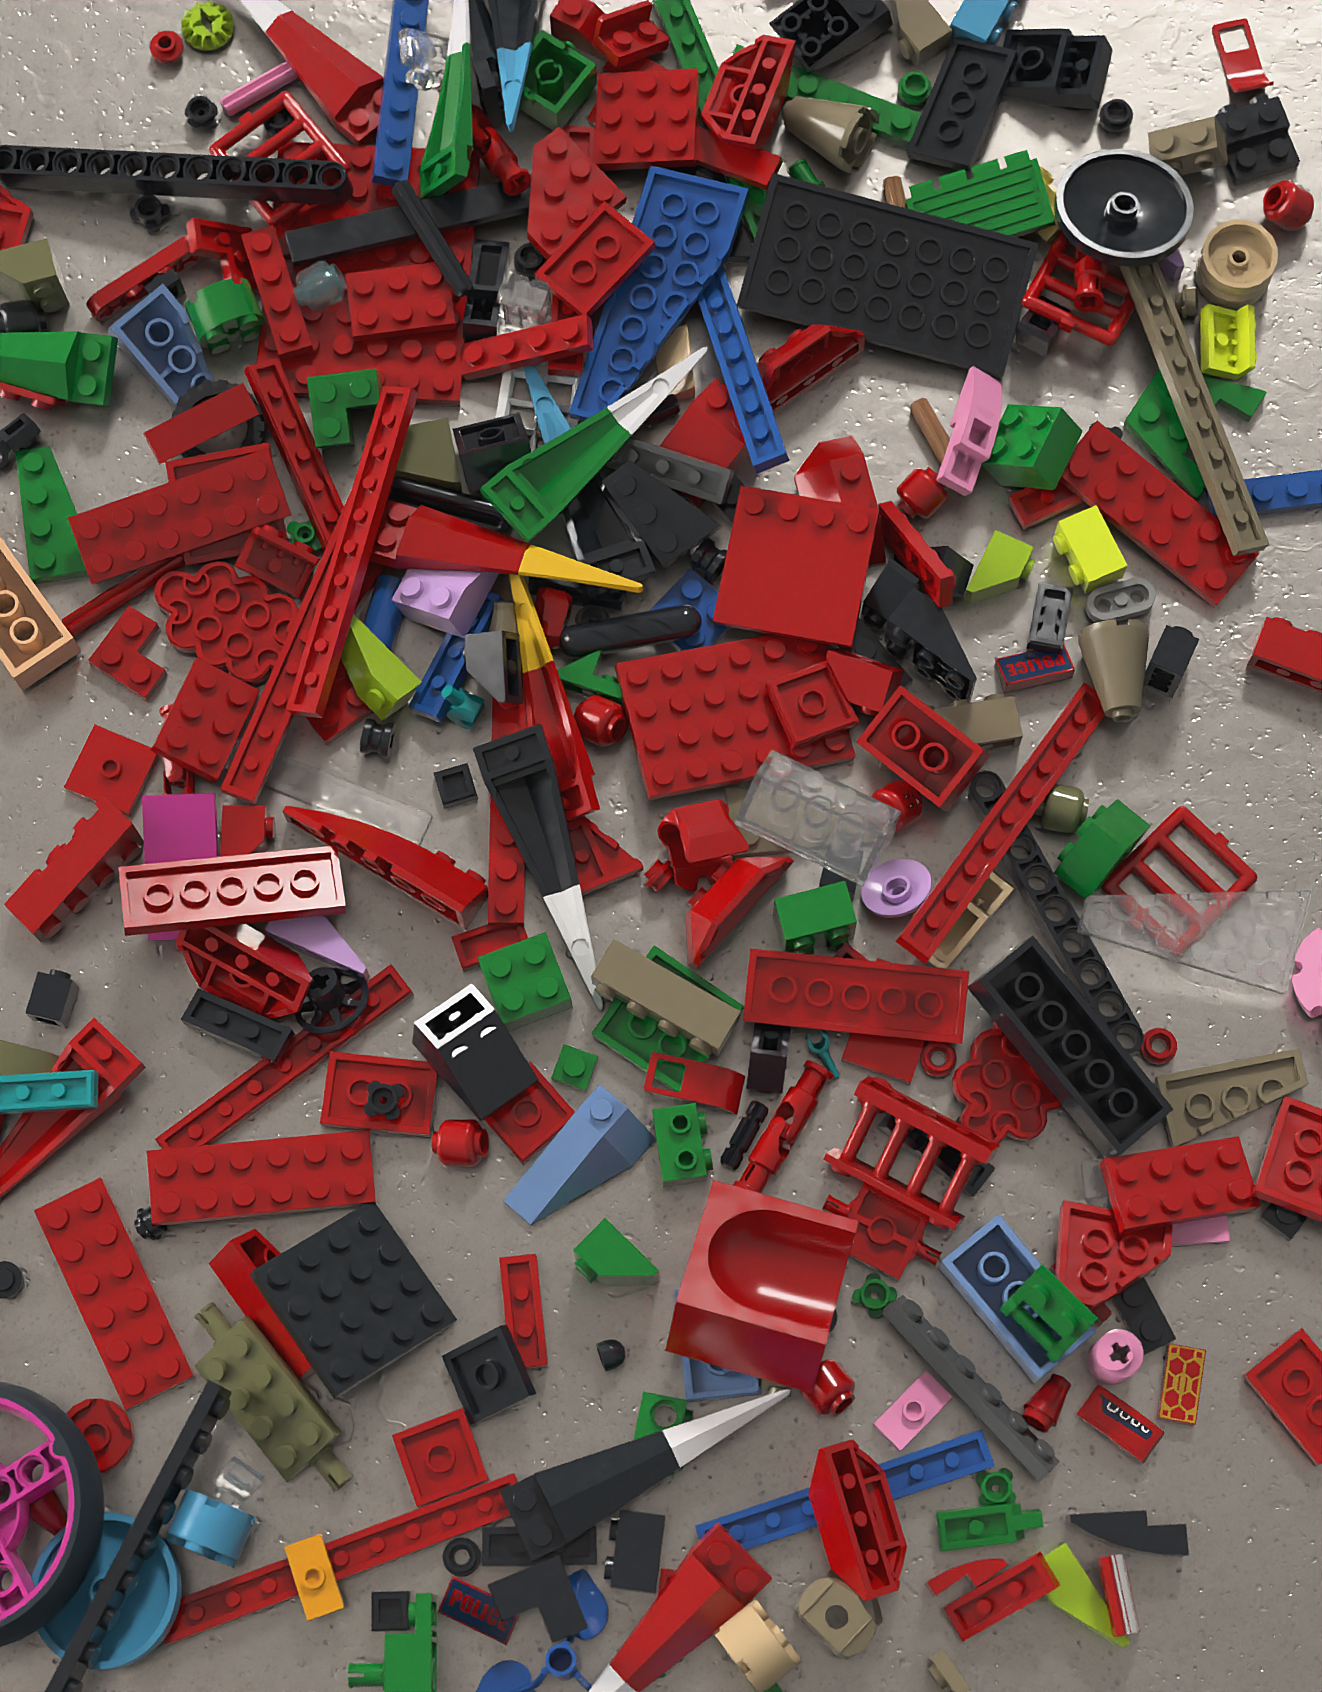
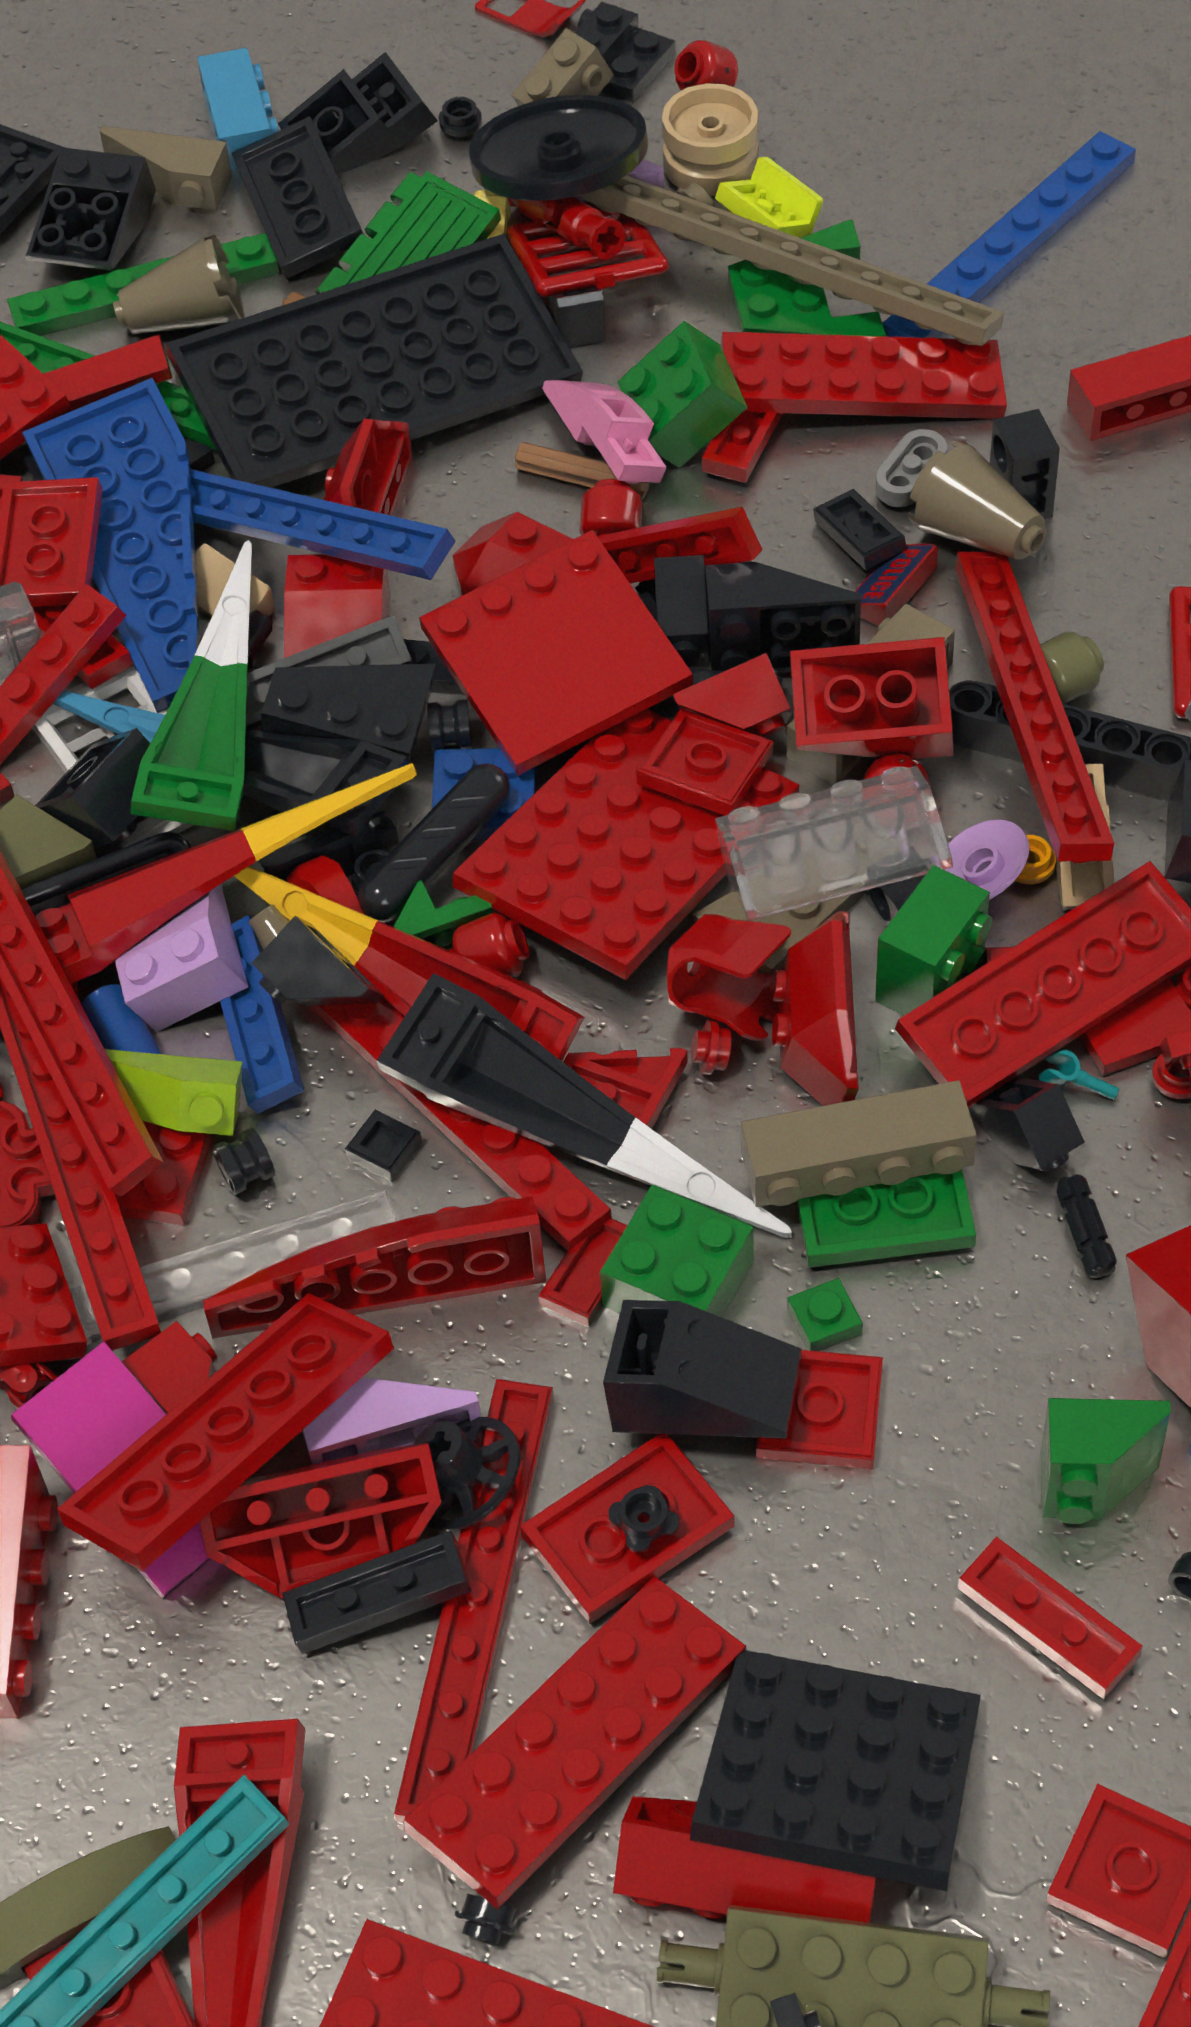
camera: 40 degrees left, 20 degrees down
black brick [25,969,79,1029] -> none
red head [432,1119,489,1167] -> none
teal piece [441,685,485,730] -> none
black plate [442,1324,536,1425] -> none
medium blue wedge [503,1084,656,1225] -> none
red piece [644,1052,745,1115] -> none
green brick [652,1103,713,1188] -> none
red wedge [701,34,796,149] -> none
red piece [733,1060,834,1193] -> none
green plate [898,71,932,105] -> none
lime slope [963,530,1036,604] -> none
neon yellow brick [1053,505,1128,594] -> none
green brick [1054,799,1151,900] -> none

